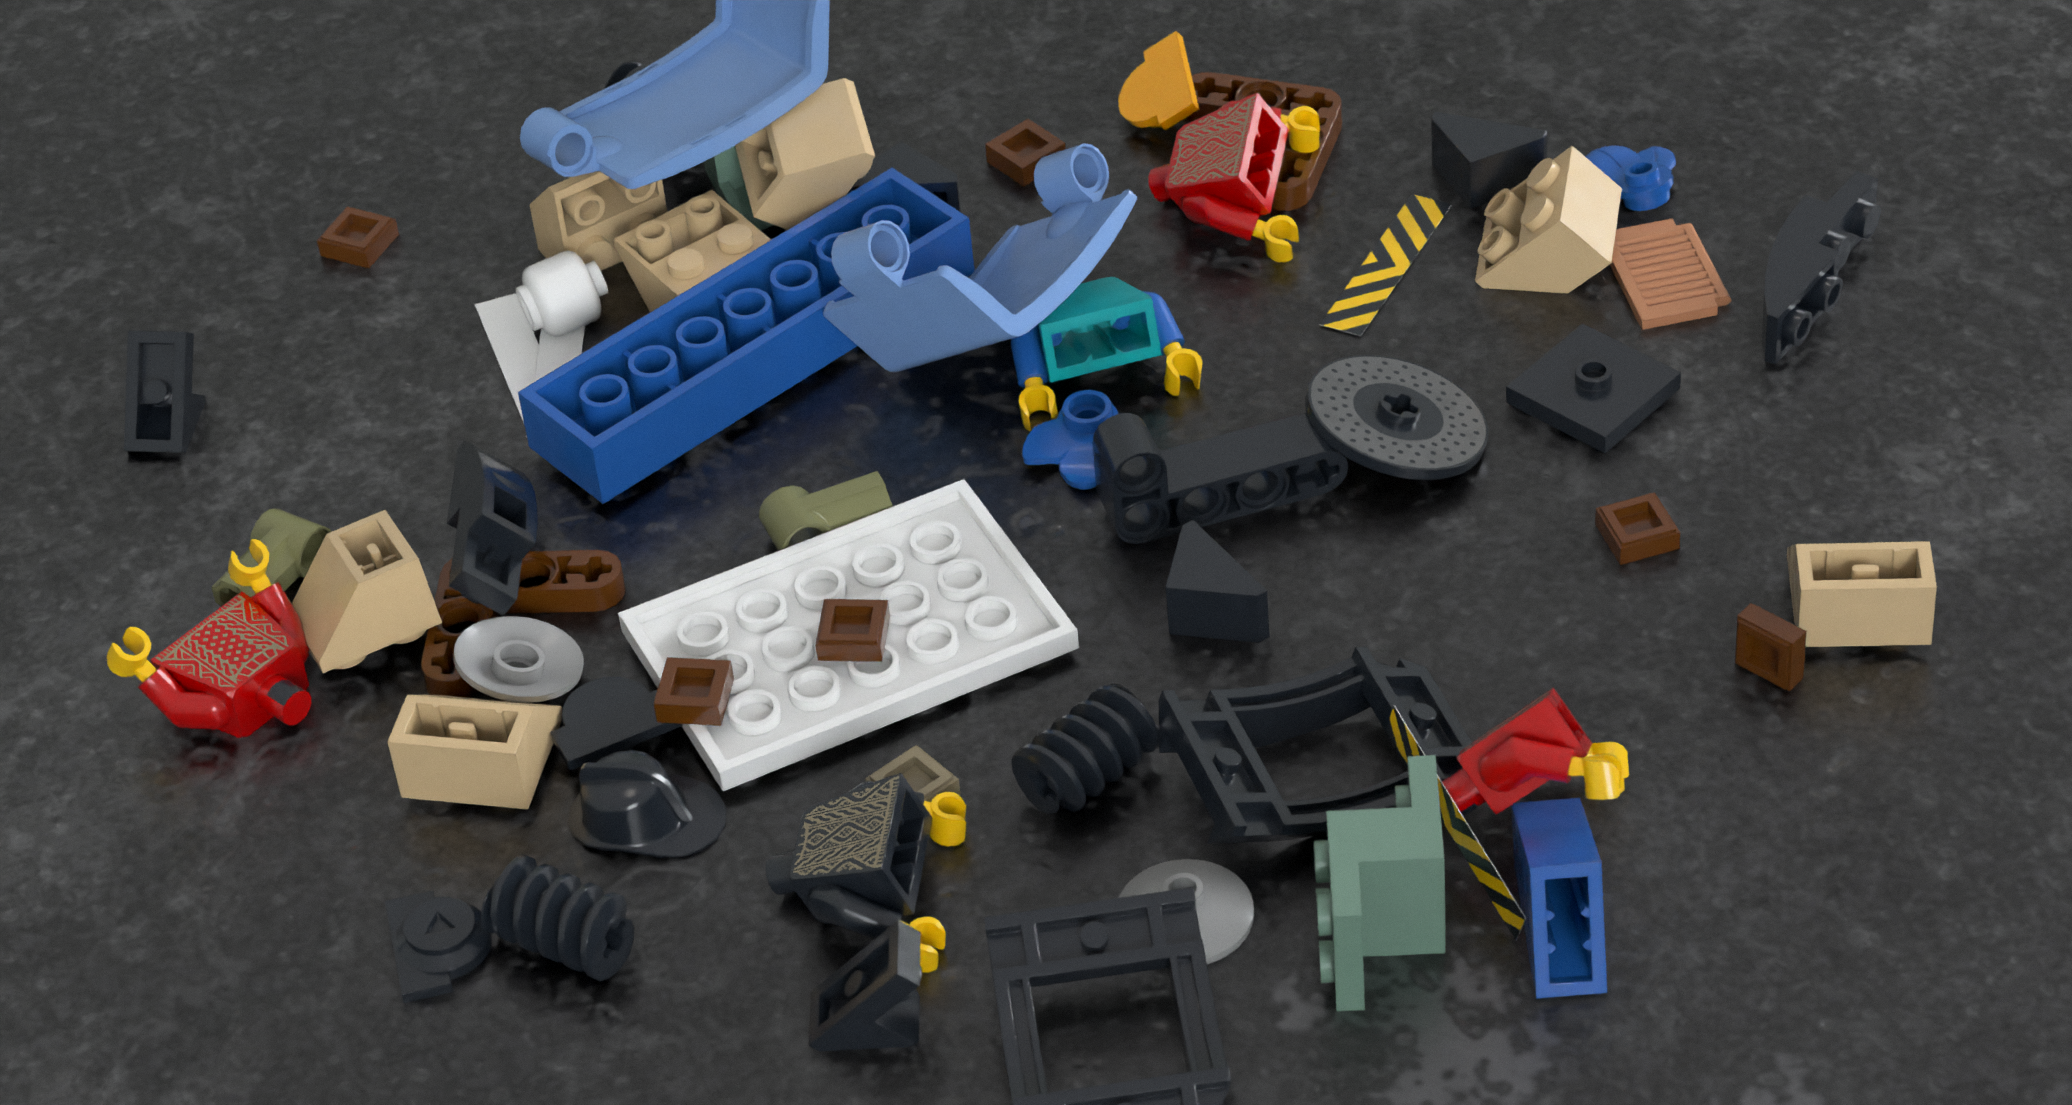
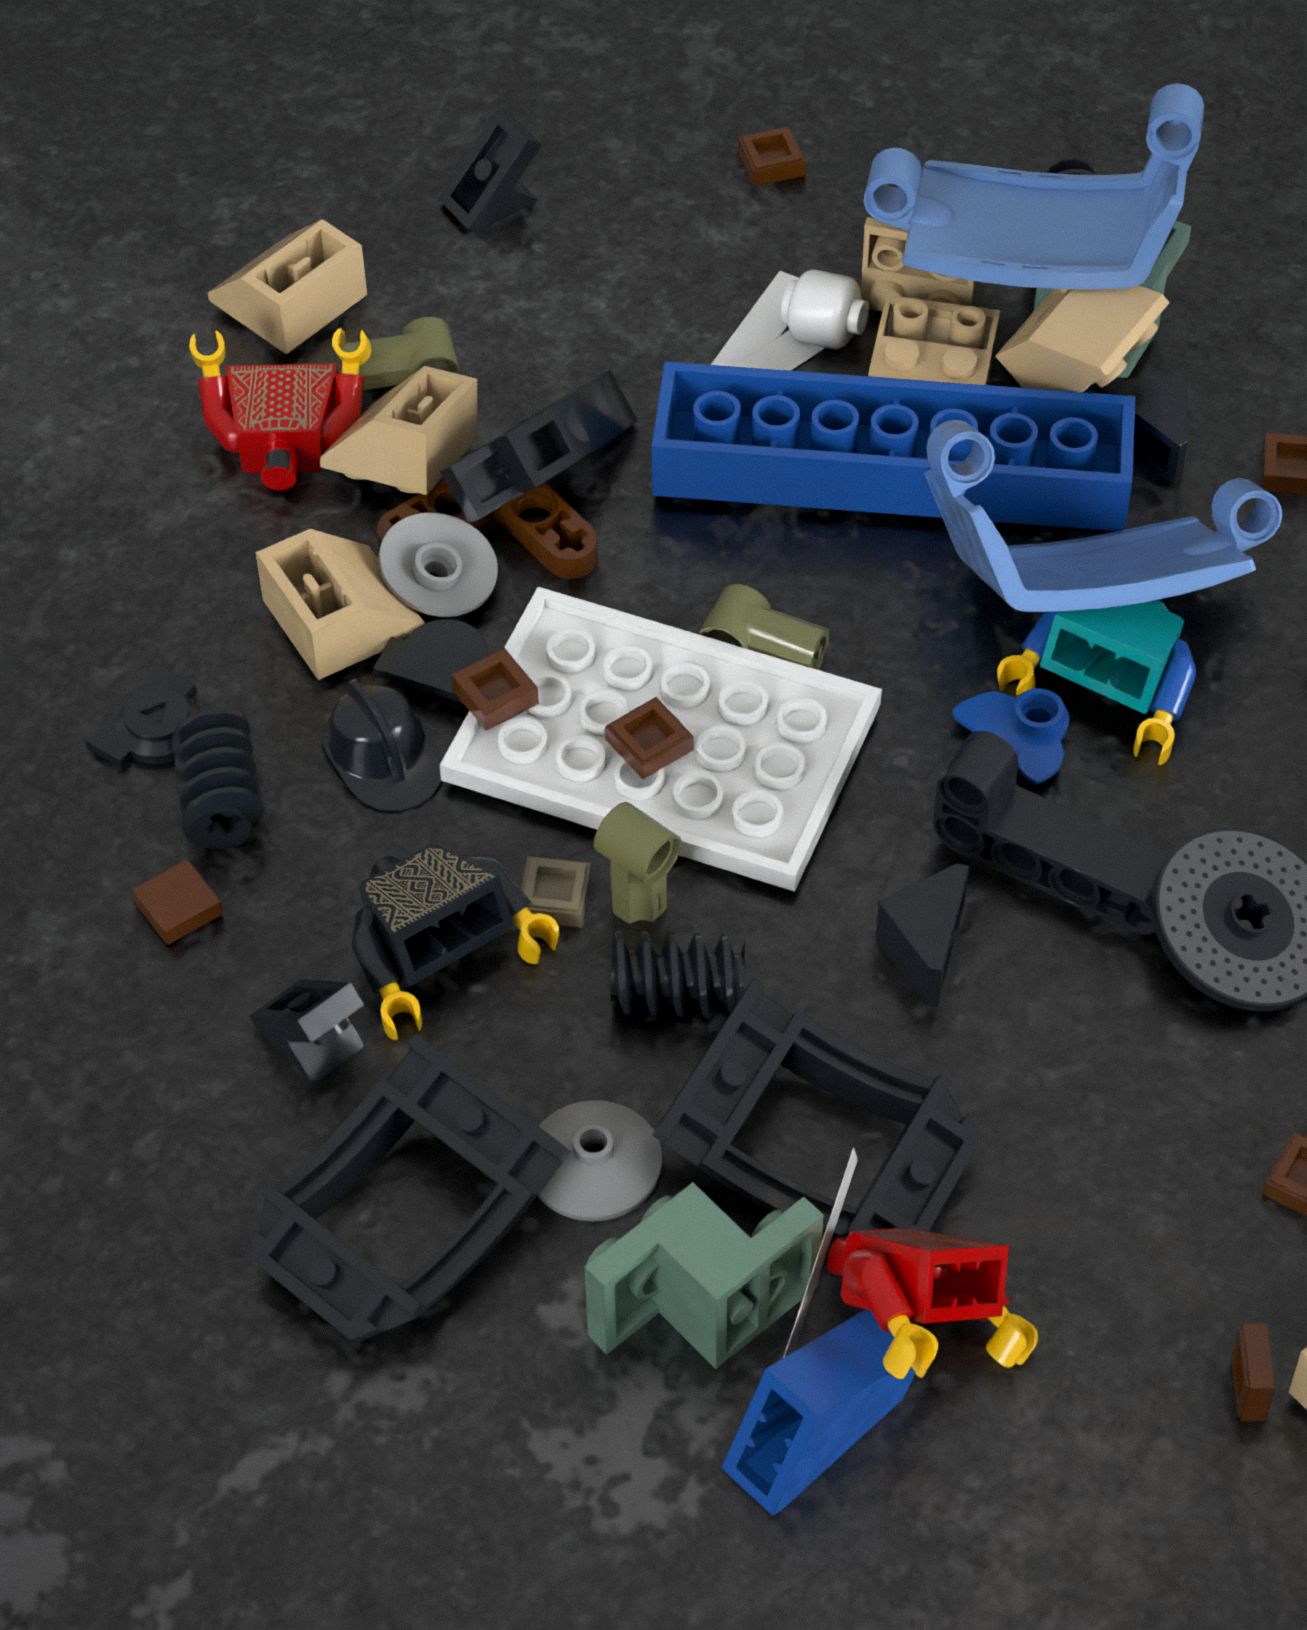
camera: 45 degrees right, 10 degrees up
none -> reddish brown tile [132,859,223,945]
none -> tan slope [208,219,367,354]
none -> olive piece [593,802,682,924]

